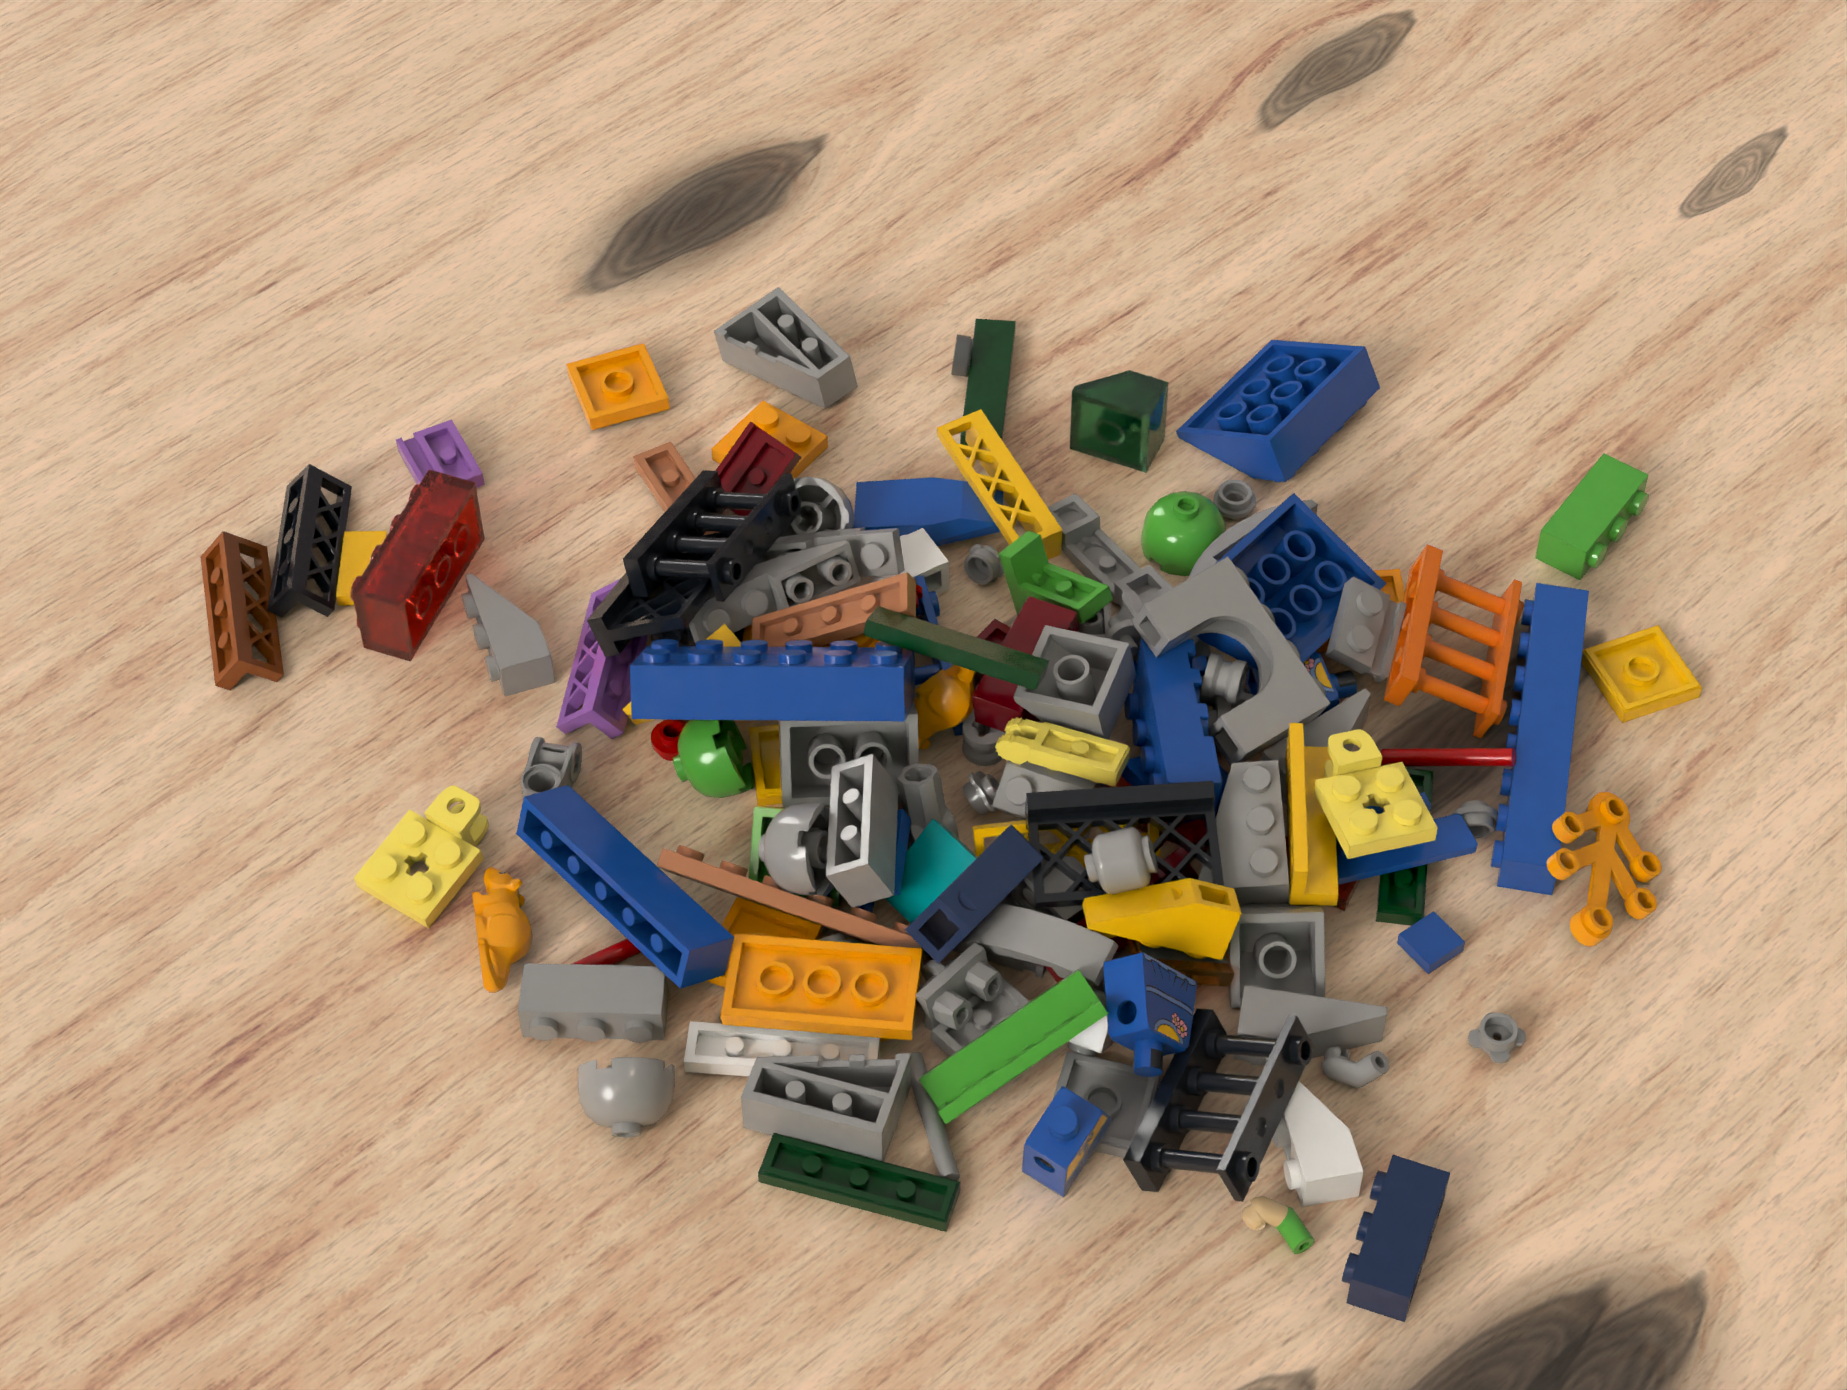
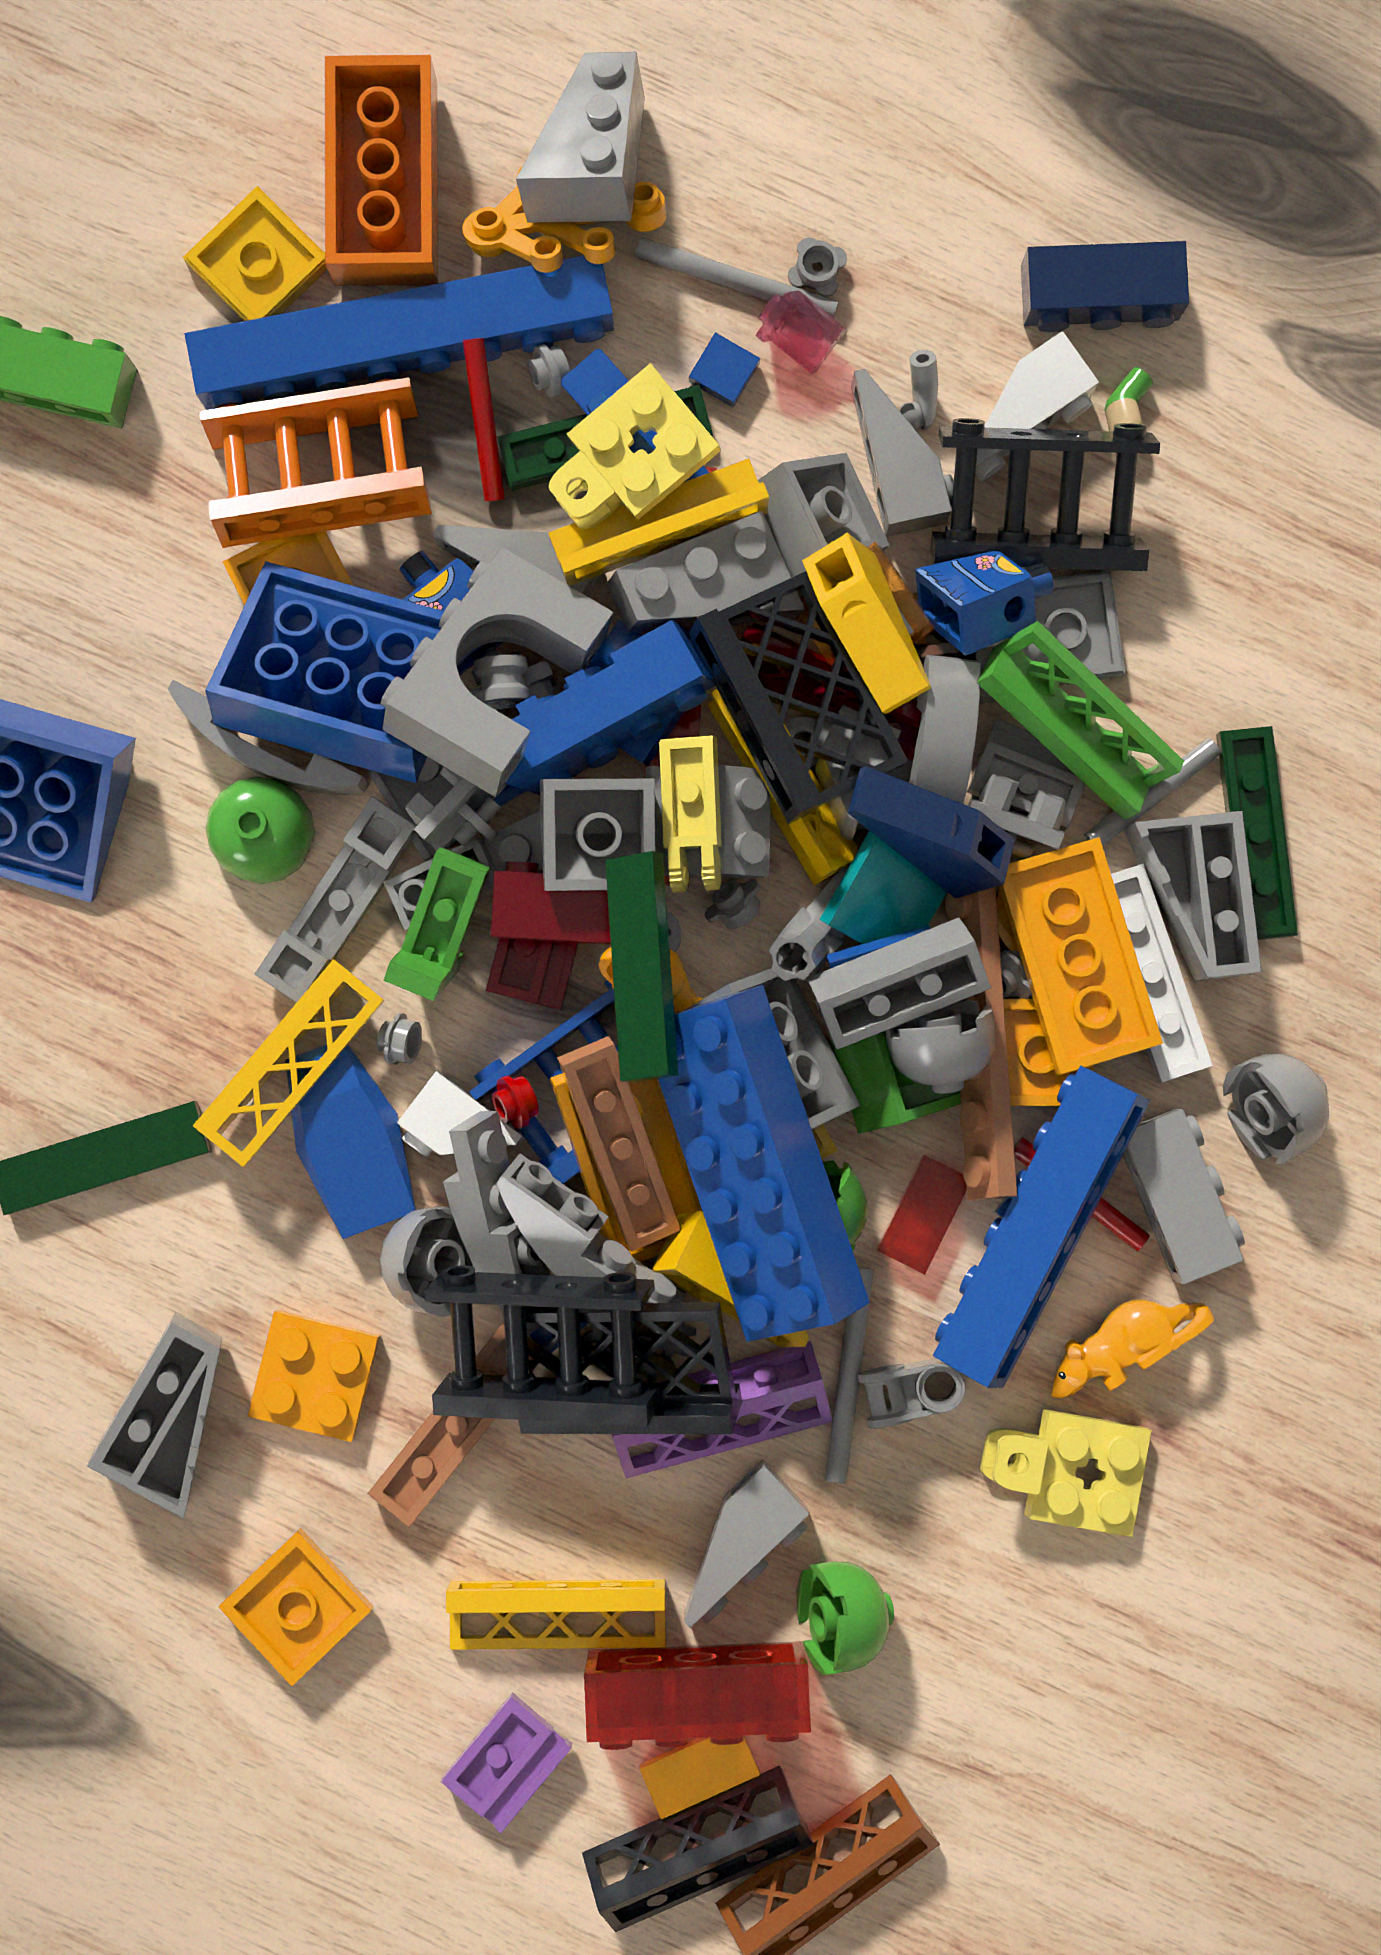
camera: 115 degrees left, 35 degrees up
dark red plate [715,421,801,516] -> none
dark grey tile [951,334,973,377] -> none
blue torso [1022,1086,1113,1198] -> none
clear green slope [1070,370,1169,473] -> none
light grey head [1084,827,1158,895] -> none
light grey plate [1213,480,1256,519] -> none
light grey plate [1326,577,1407,683] -> none
none -> orange brick [325,55,438,286]
none -> yellow fence [446,1579,666,1650]
none -> light grey wedge [516,51,645,223]
none -> light grey bar [635,237,839,322]
none -> clear pink bracket [755,290,847,374]
none -> bright green cylinder [797,1561,894,1675]
none -> light grey bar [825,1267,874,1484]
none -> clear red tile [876,1155,967,1275]

